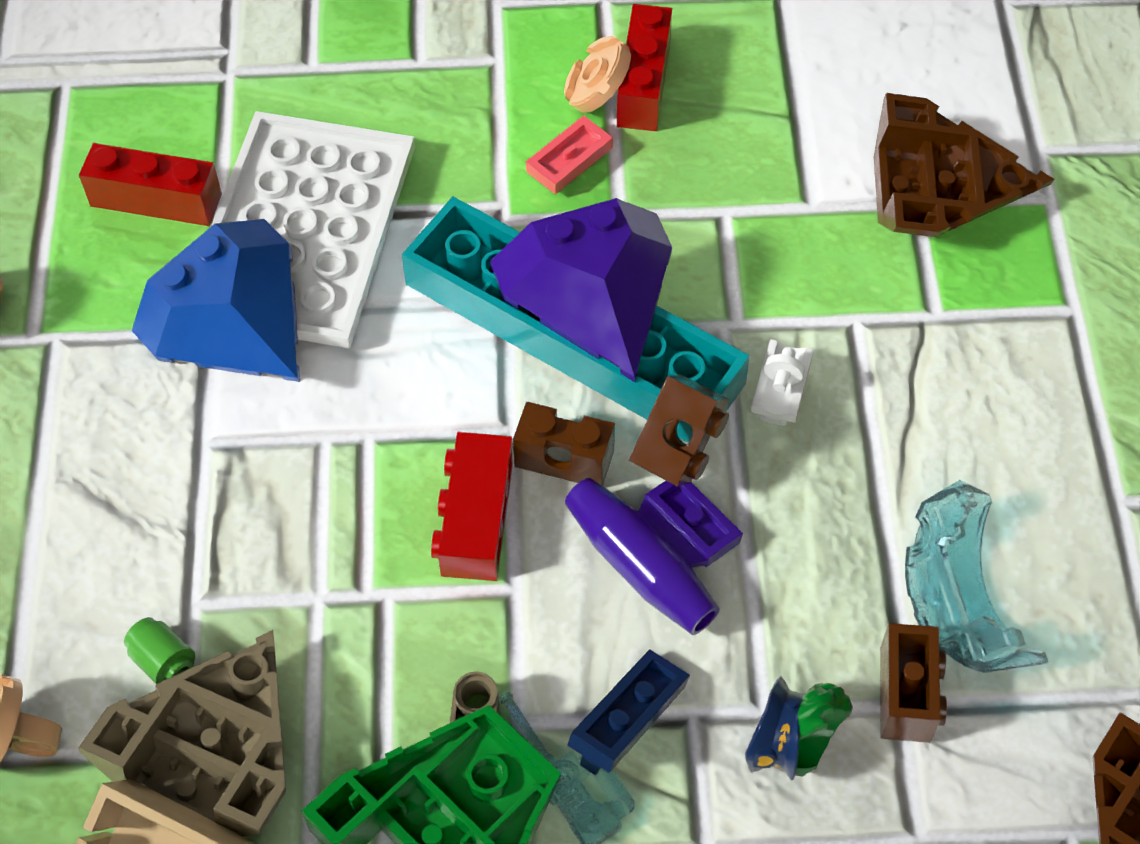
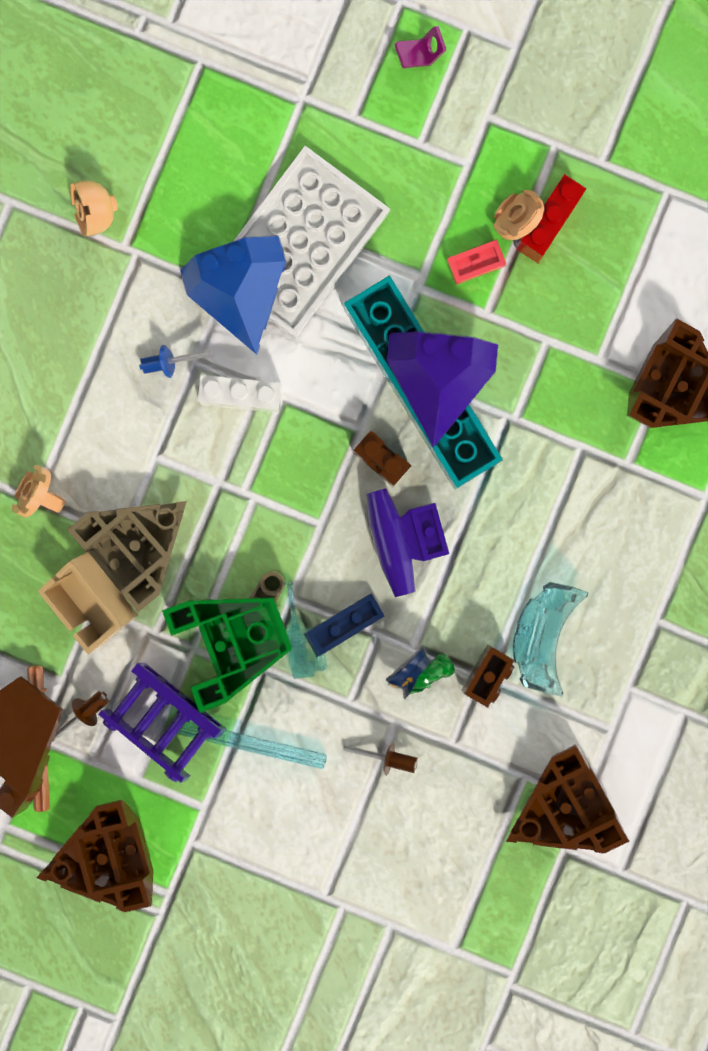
camera: 20 degrees right, 30 degrees up
red brick [79,143,222,227] -> none
bright green brick [124,617,196,684] -> none
red brick [431,432,514,581] -> none
reddish brown brick [628,375,730,486] -> none
white hips [751,339,814,426] -> none
none -> blue piece [139,345,212,378]
none -> white brick [198,375,283,413]

